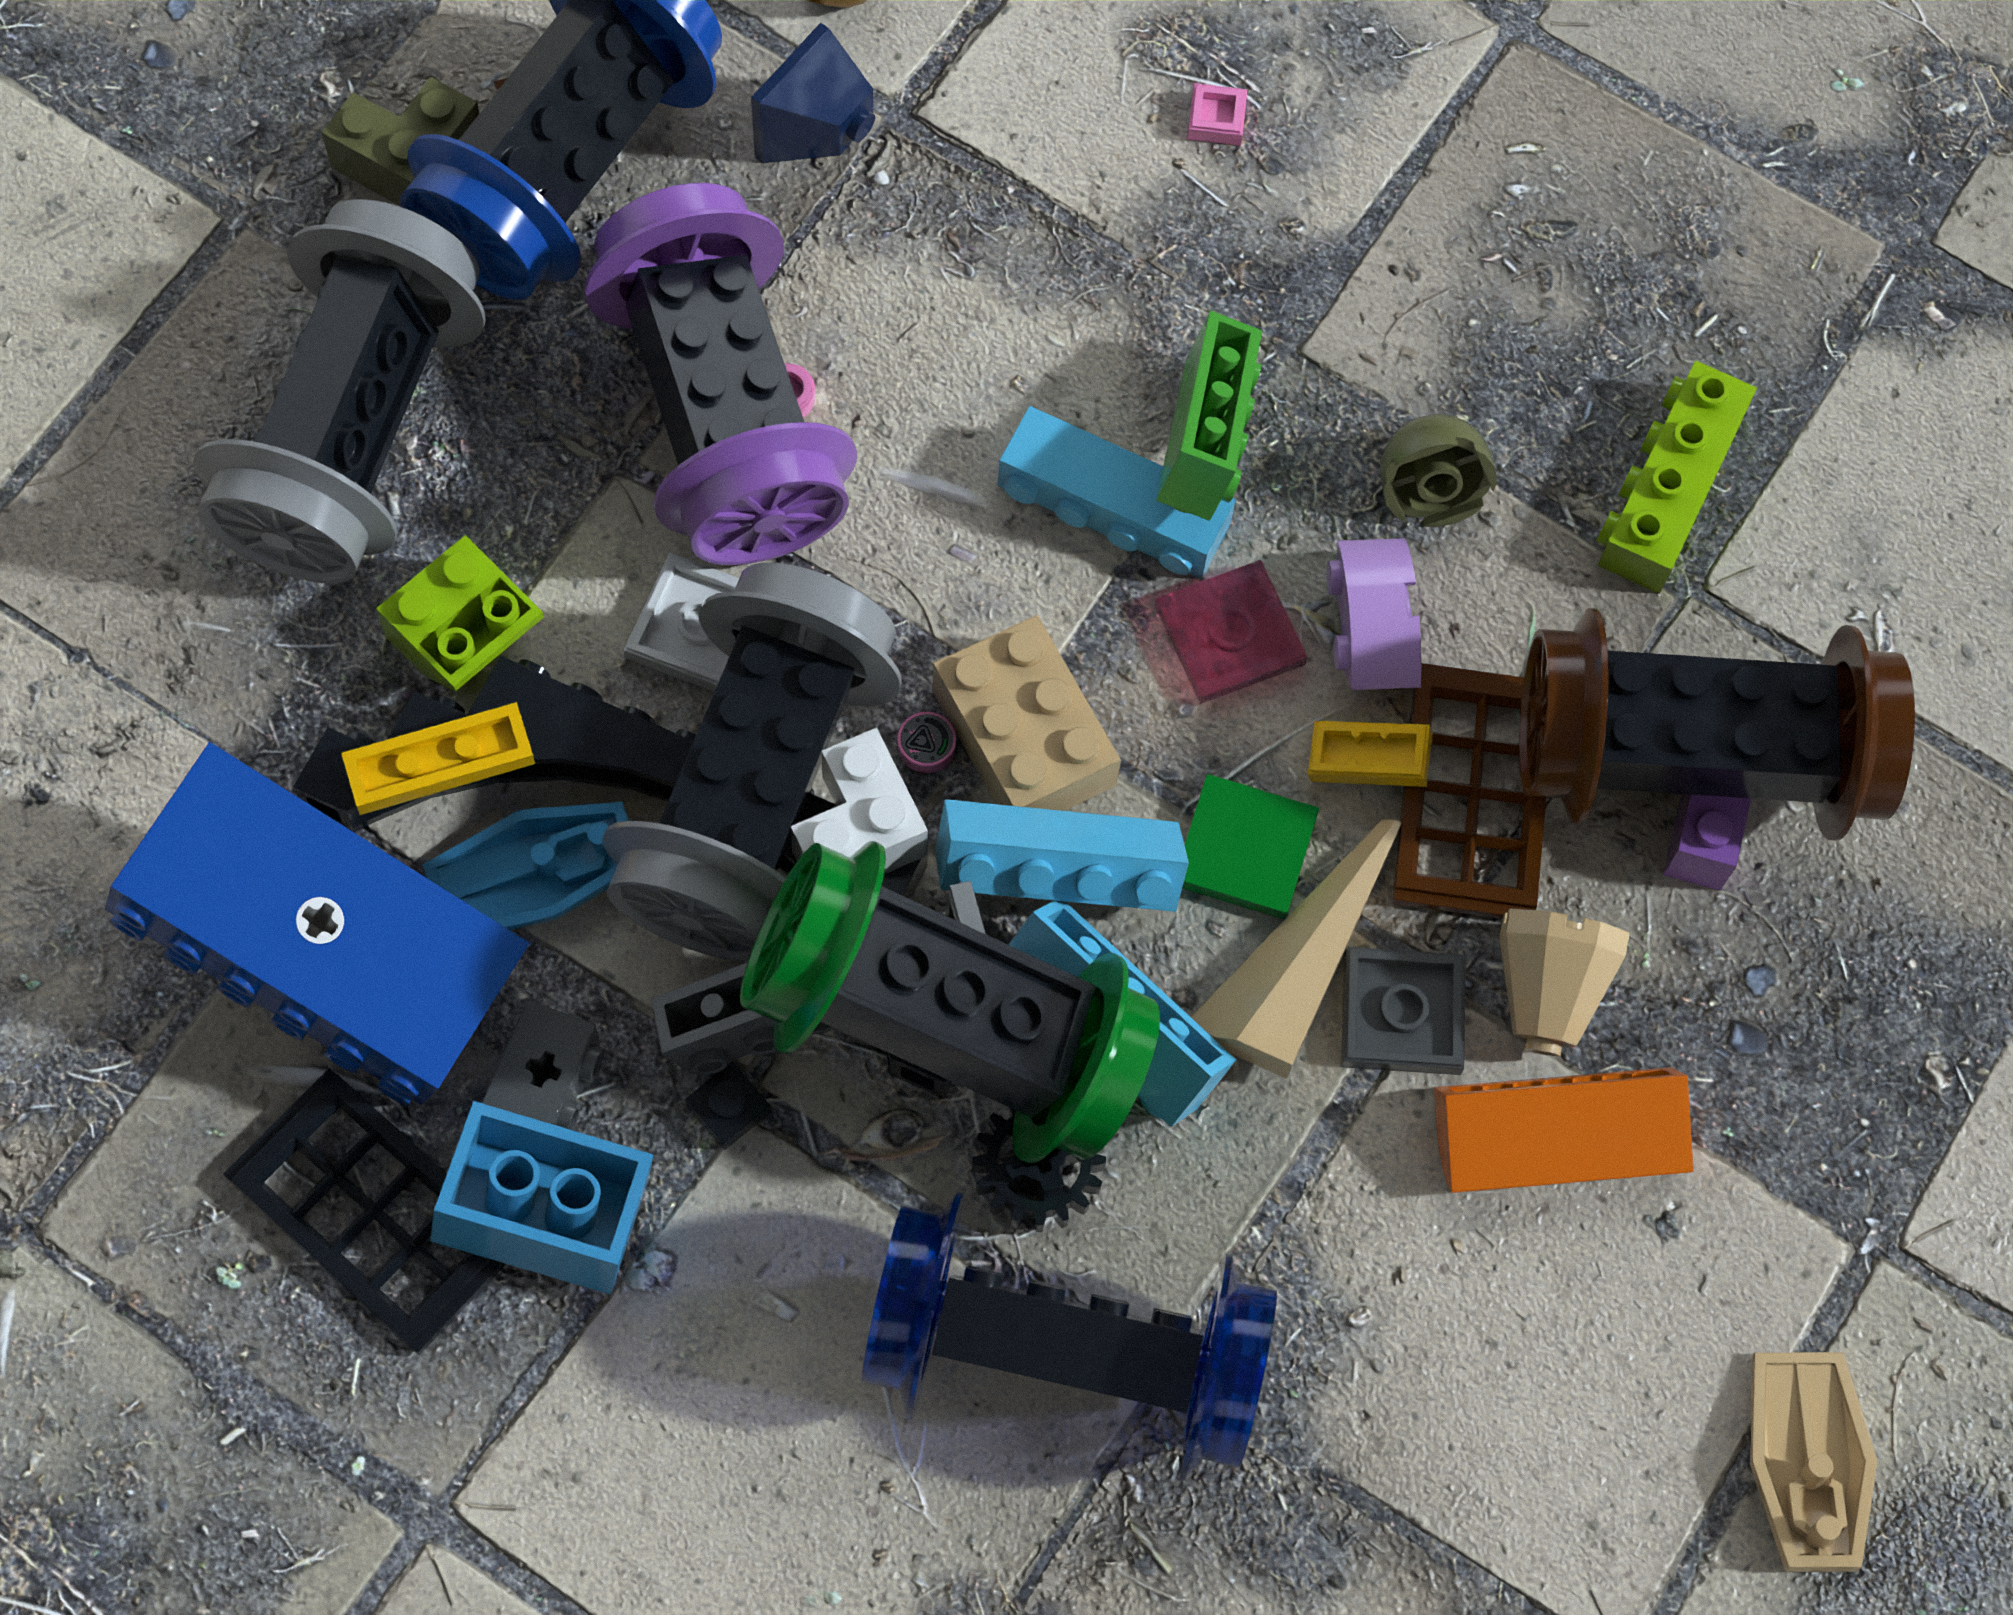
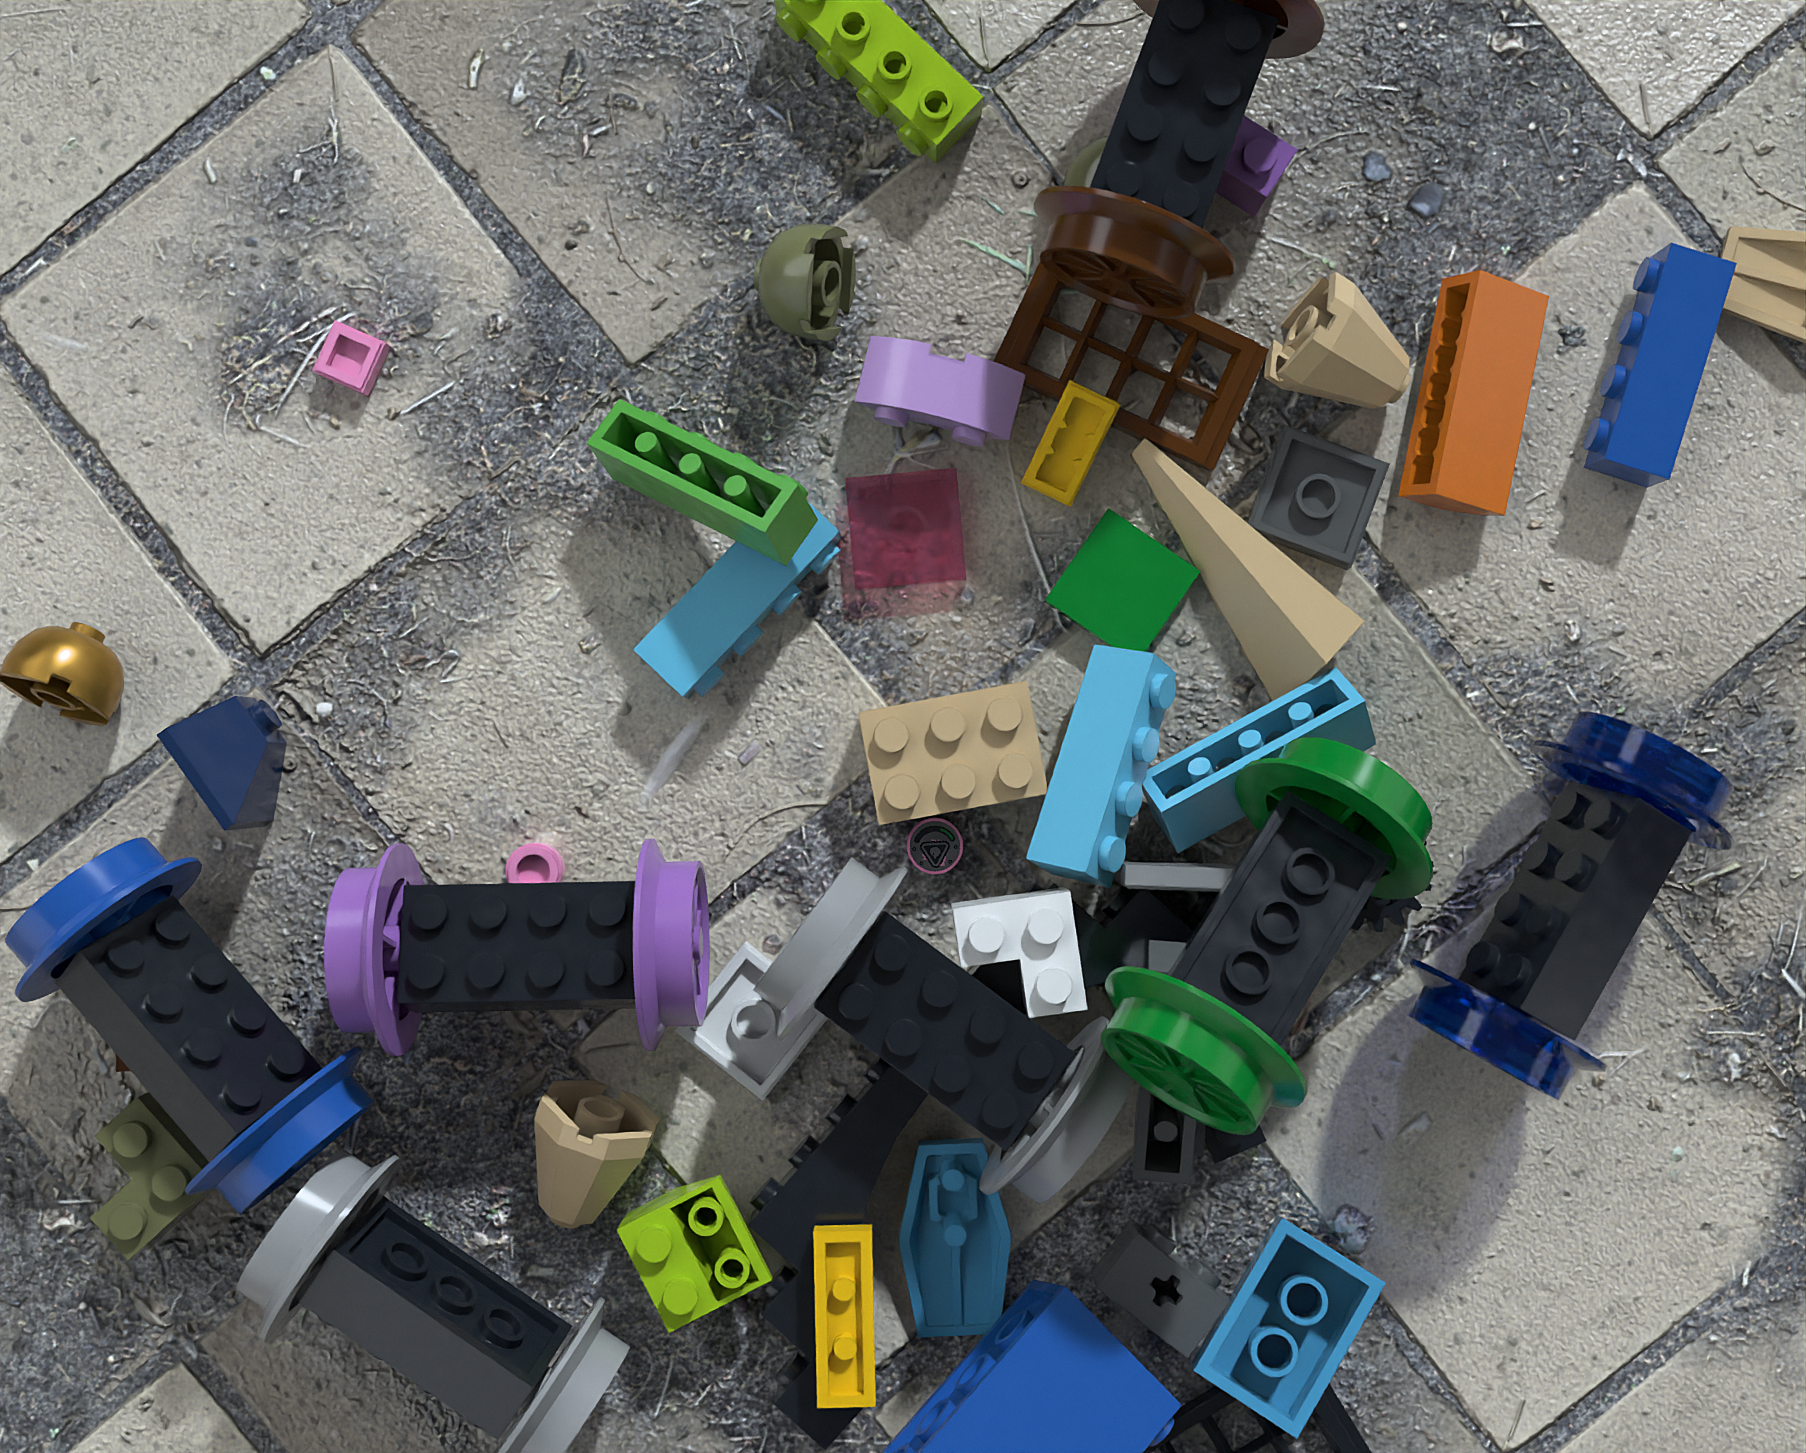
camera: 65 degrees left, 20 degrees up
none -> tan cone [534,1080,660,1228]
none -> blue brick [1583,243,1737,488]

